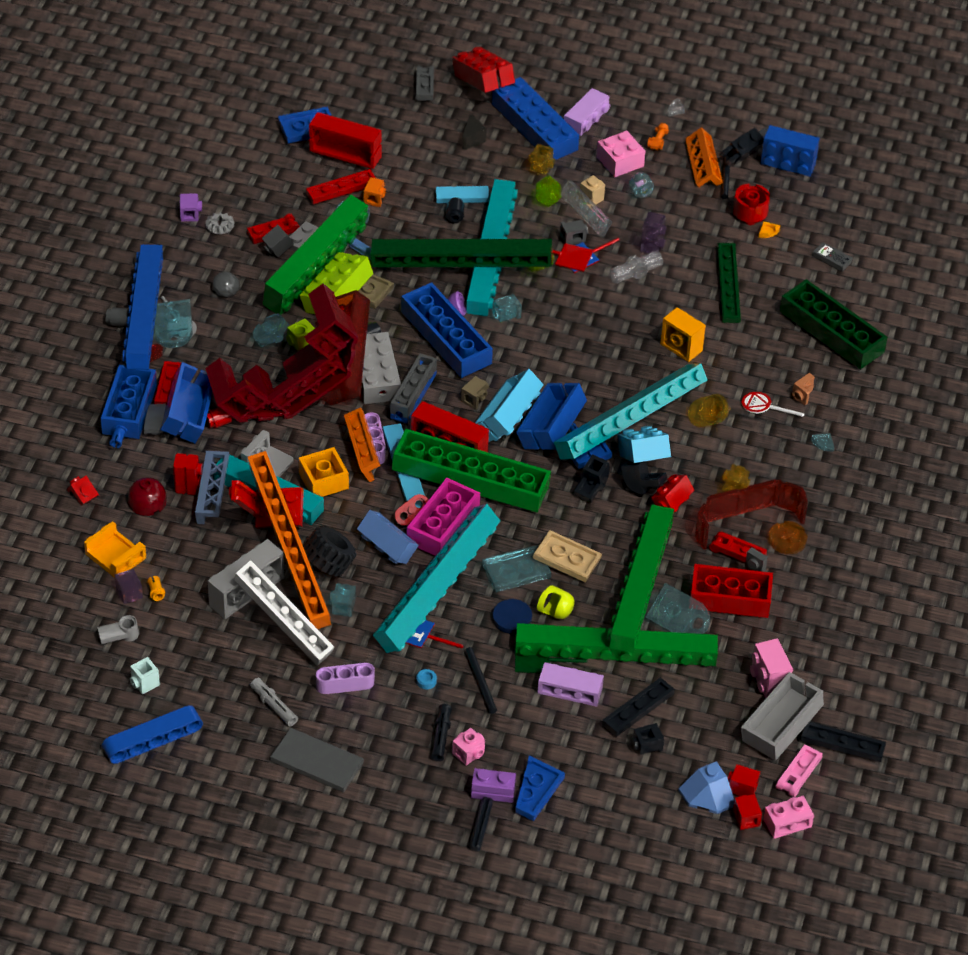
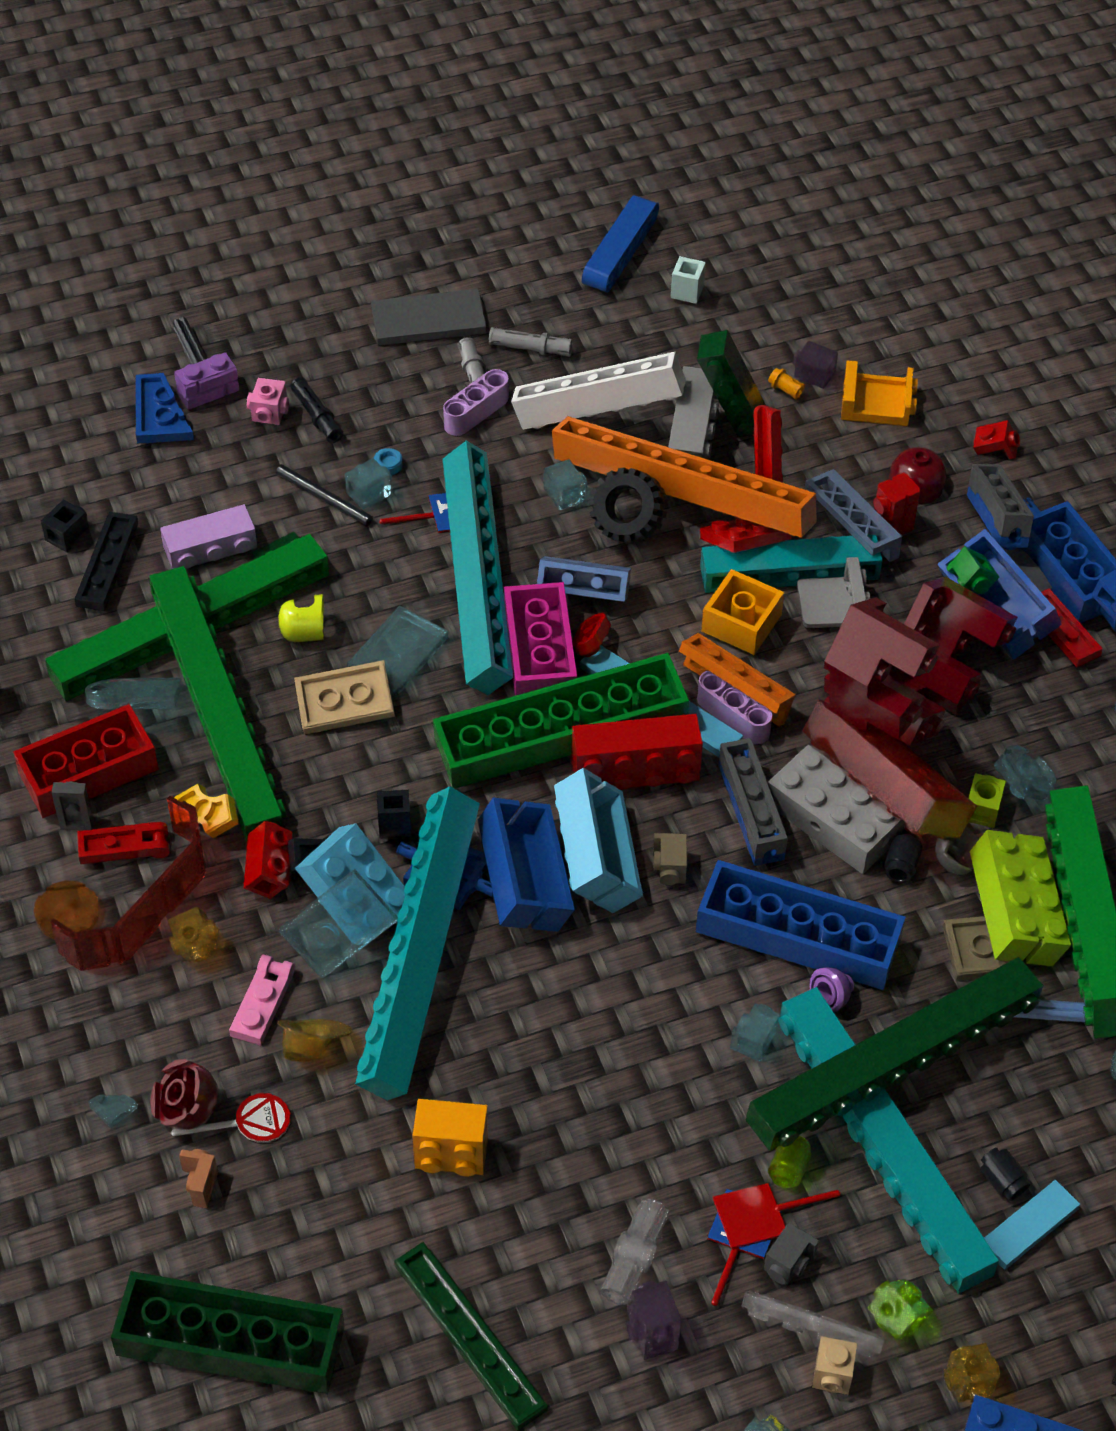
camera: 145 degrees right, 5 degrees up
light grey piece [97,615,139,644] -> none
dark blue tile [492,599,533,634] -> none
none -> dark red cylinder [150,1059,219,1130]
none -> yellow tile [174,783,238,838]
none -> bright pink plate [229,954,295,1046]
none -> clear light blue tile [279,869,398,979]
none -> clear light blue brick [345,458,392,510]
none -> light grey pin [457,337,484,384]
none -> dark green brick [697,330,766,438]
none -> green brick [946,546,999,594]
none -> dark grey piece [967,464,1034,550]

